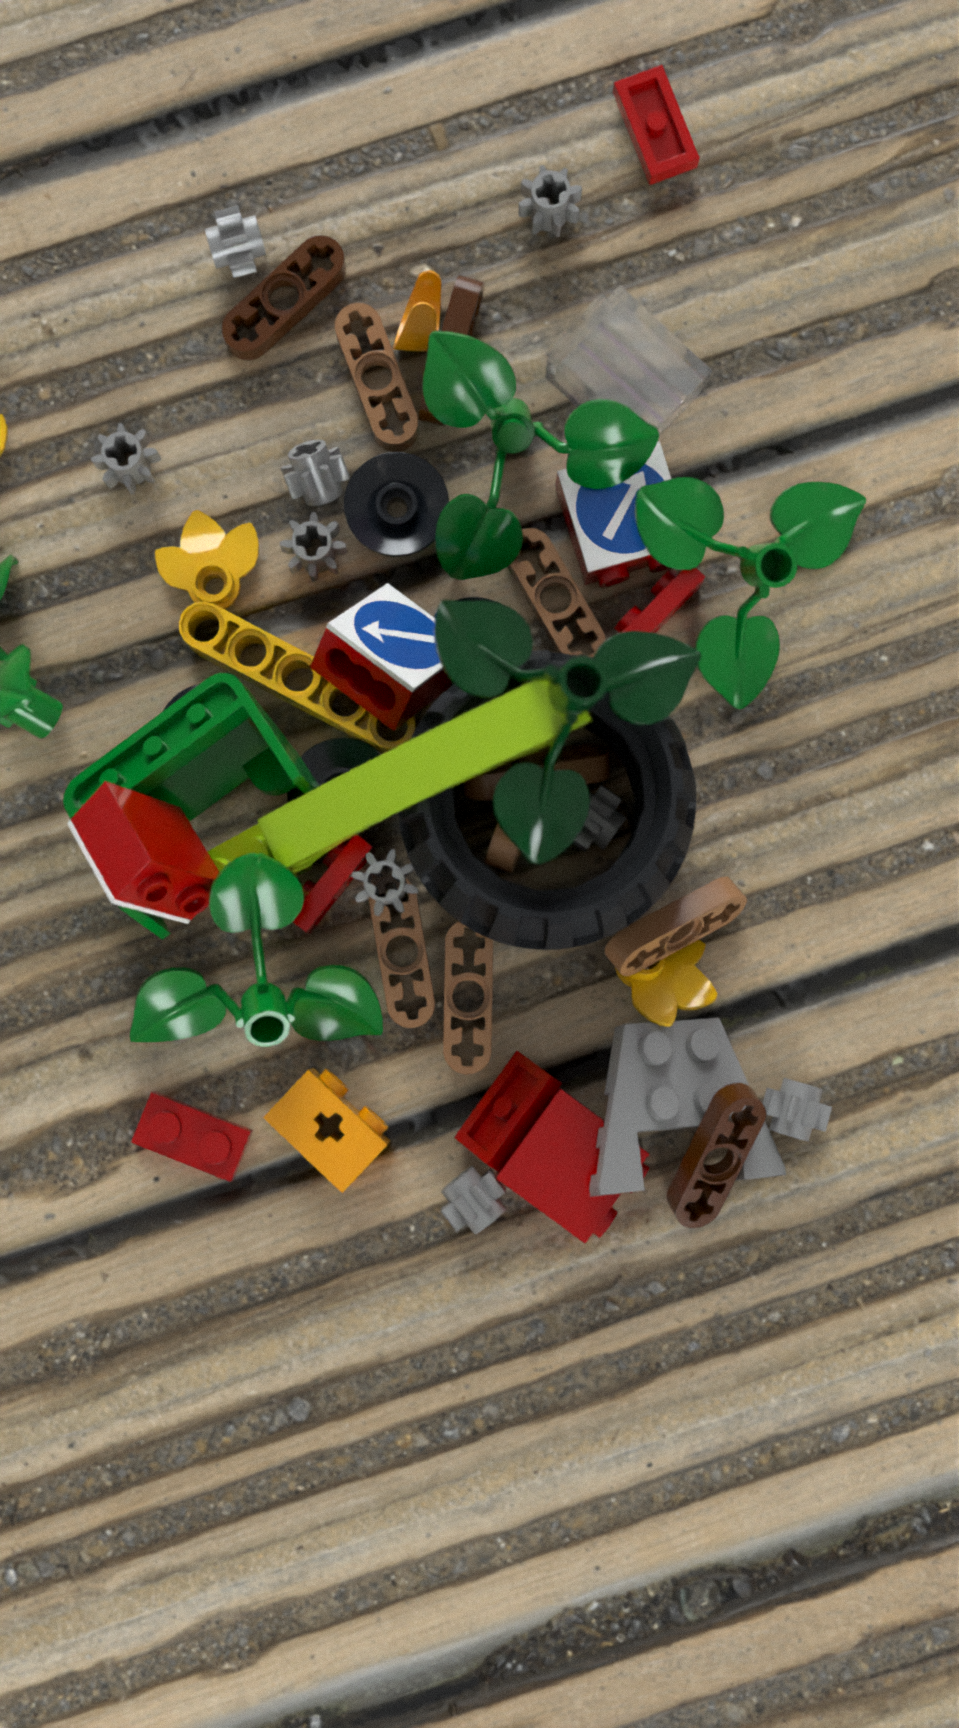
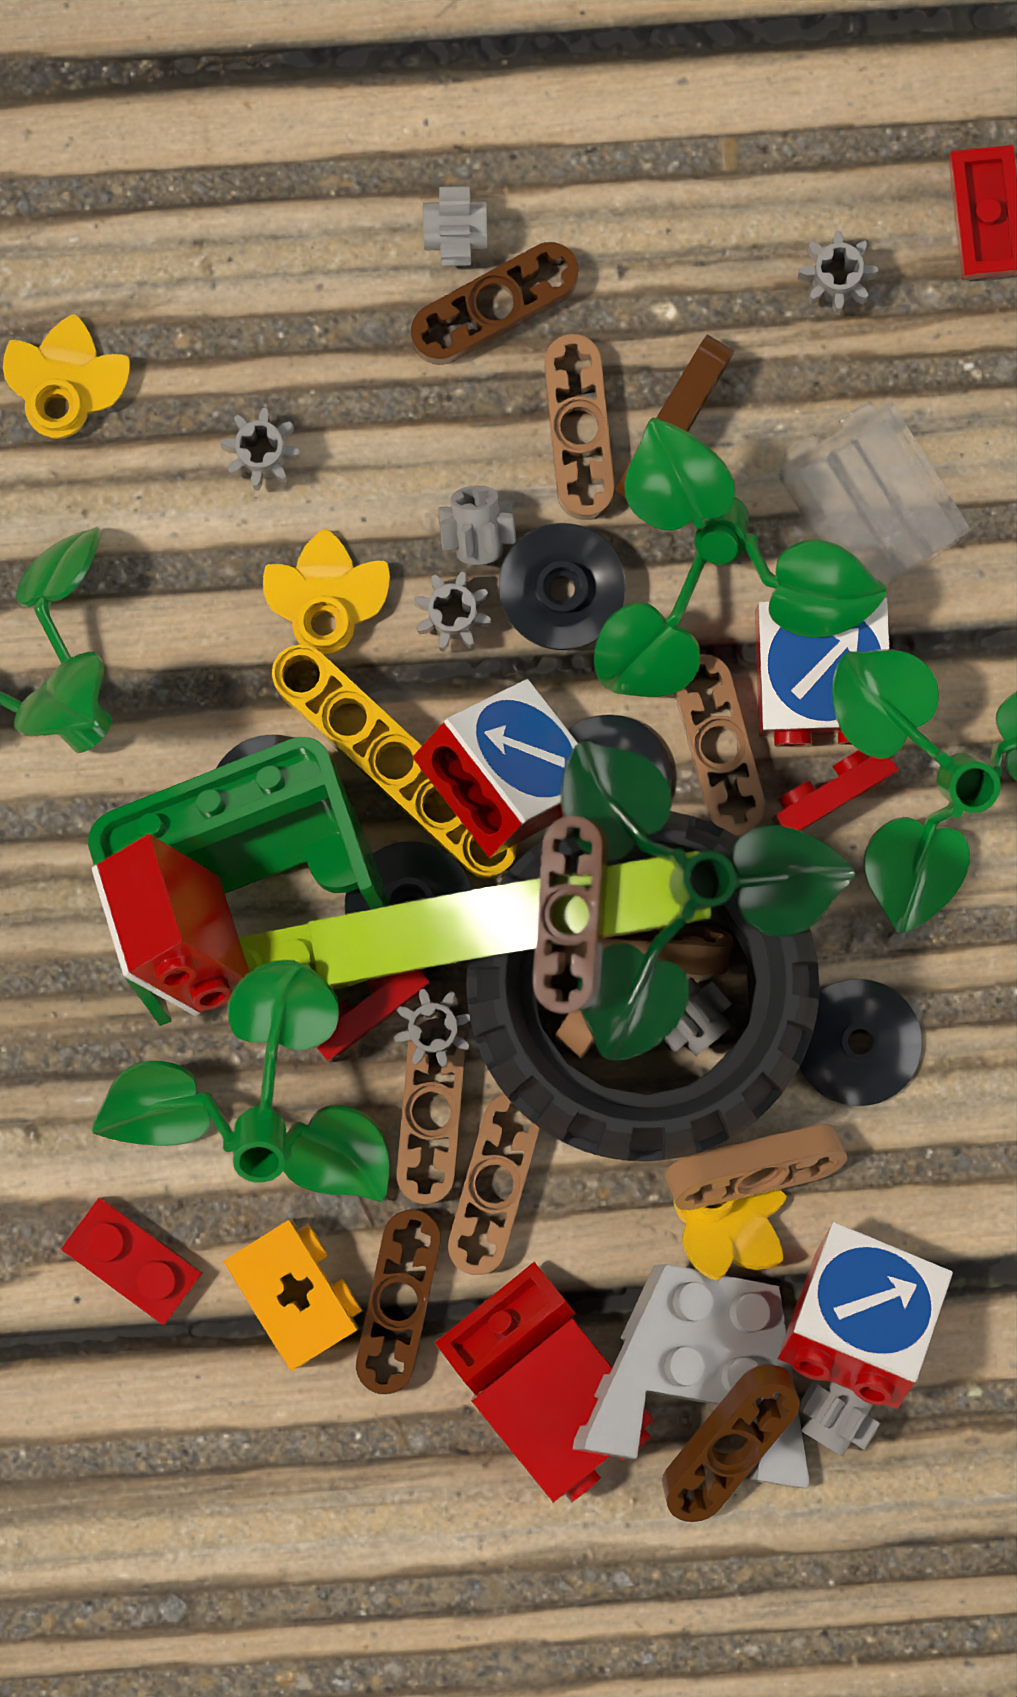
camera: 15 degrees right, 0 degrees up
light orange helmet [392,270,442,352] -> none
light grey gear [440,1166,506,1234] -> none
none -> reddish brown beam [356,1209,441,1395]
none -> reddish brown beam [533,816,609,1013]
none -> piece [777,1222,953,1409]
none -> black dish [799,979,922,1106]

